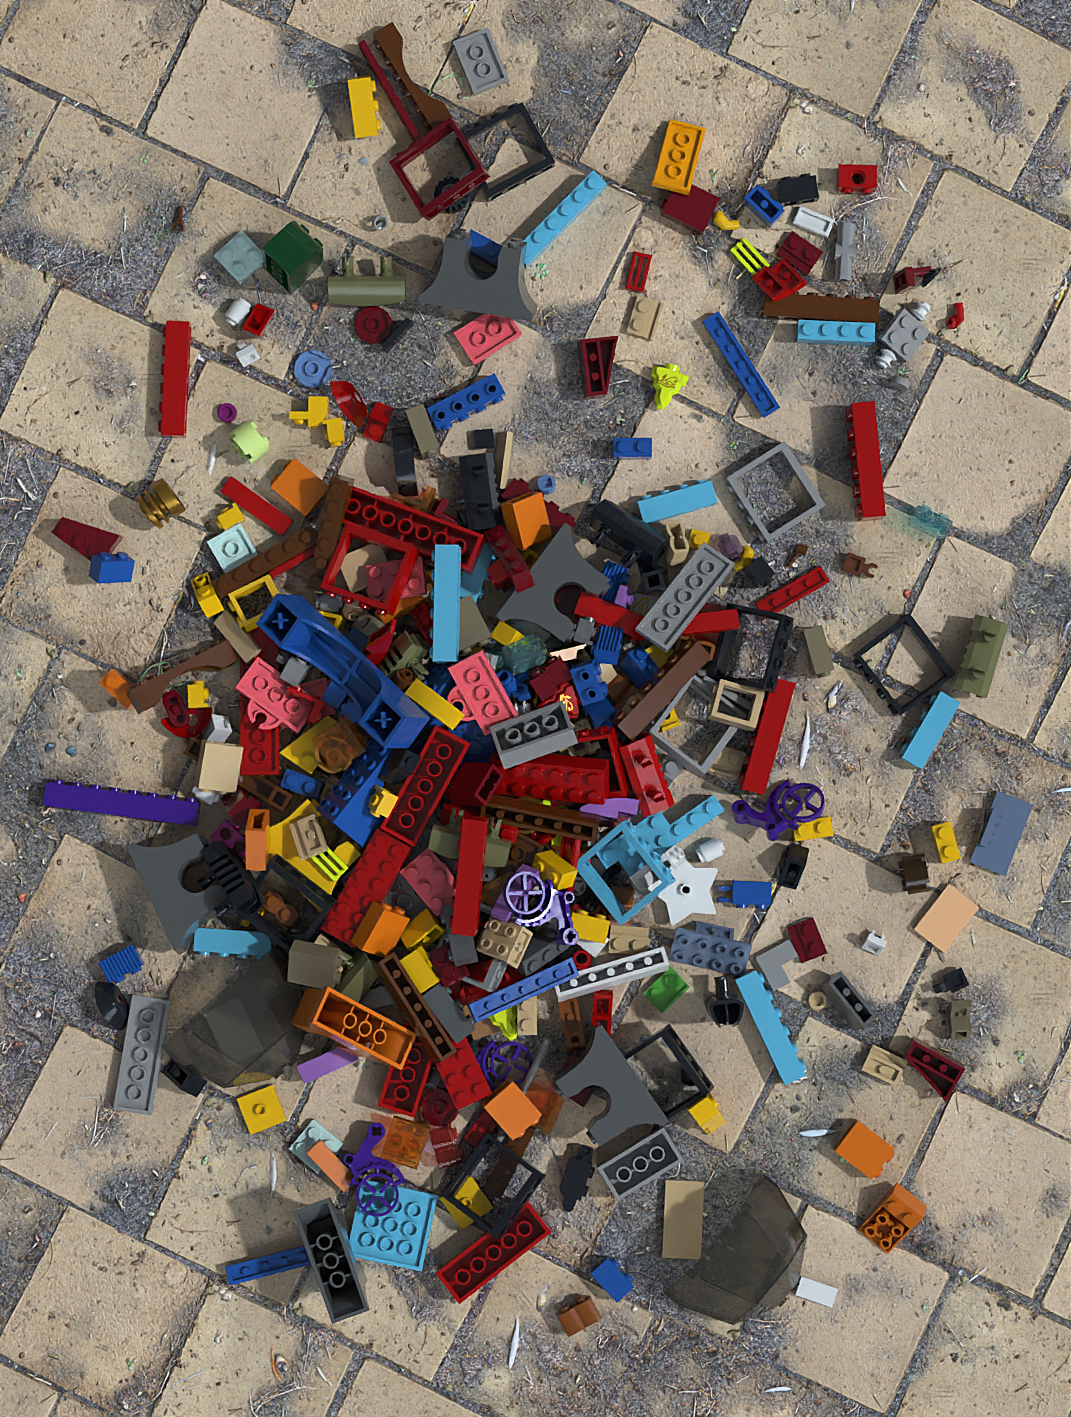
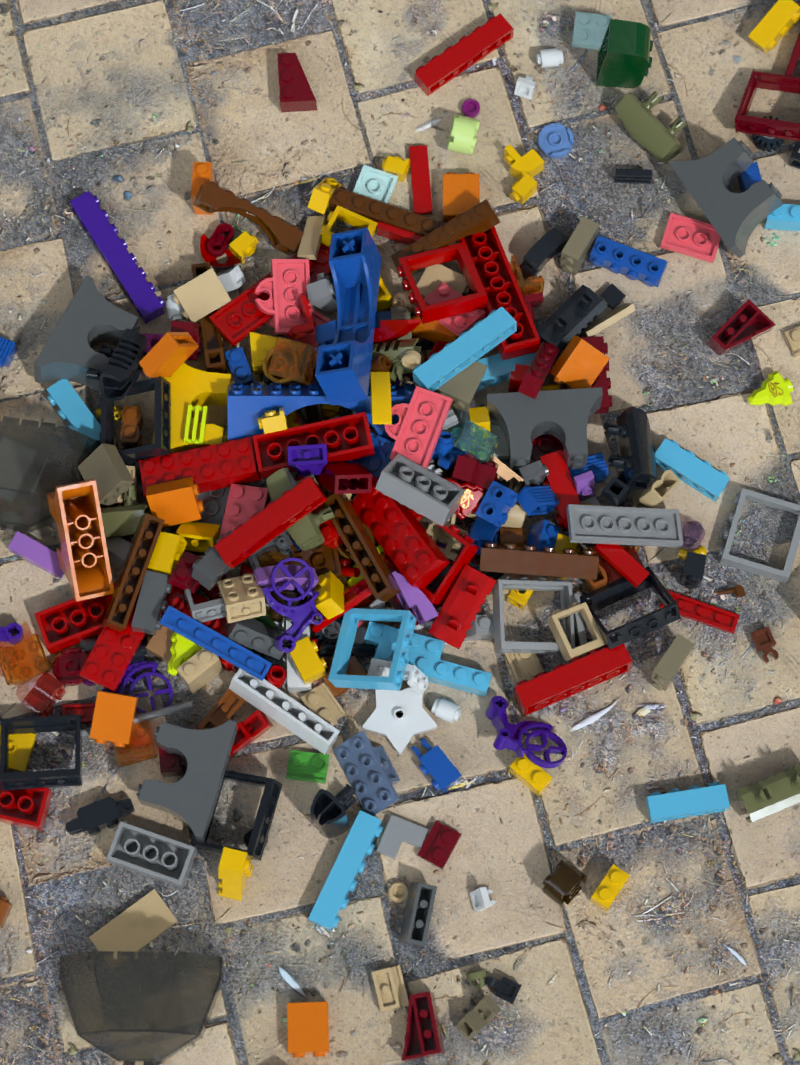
camera: 50 degrees right, 15 degrees down
blue brick [88,552,135,583] -> none
pearl gold wheel [136,478,186,529] -> none
red slope [242,303,275,338] -> none
tan plate [289,814,328,861] -> none
light grey brick [316,592,344,613] -> none
red piece [330,381,367,428] -> none
dark red tile [354,306,392,345] -> none
red slope [362,401,395,444] -> none
light grey hinge [371,214,388,230] -> none
black slope [378,748,421,785] -> none
reddish brown plate [484,1127,535,1200] -> none
medium blue tile [537,475,556,495] -> none
blue brick [590,1255,634,1303] -> none
blue brick [613,438,652,460] -> none
yellow plate [688,529,711,550] -> none
black slope [778,843,809,890] -> none
black window [852,613,956,716] -> none
light nougat tile [913,884,979,953] -> none
sand blue bracket [970,791,1033,876] -> none
none -> dark purple slope [287,444,328,476]
none -> tan tile [401,350,421,369]
none -> olive tile [466,969,487,989]

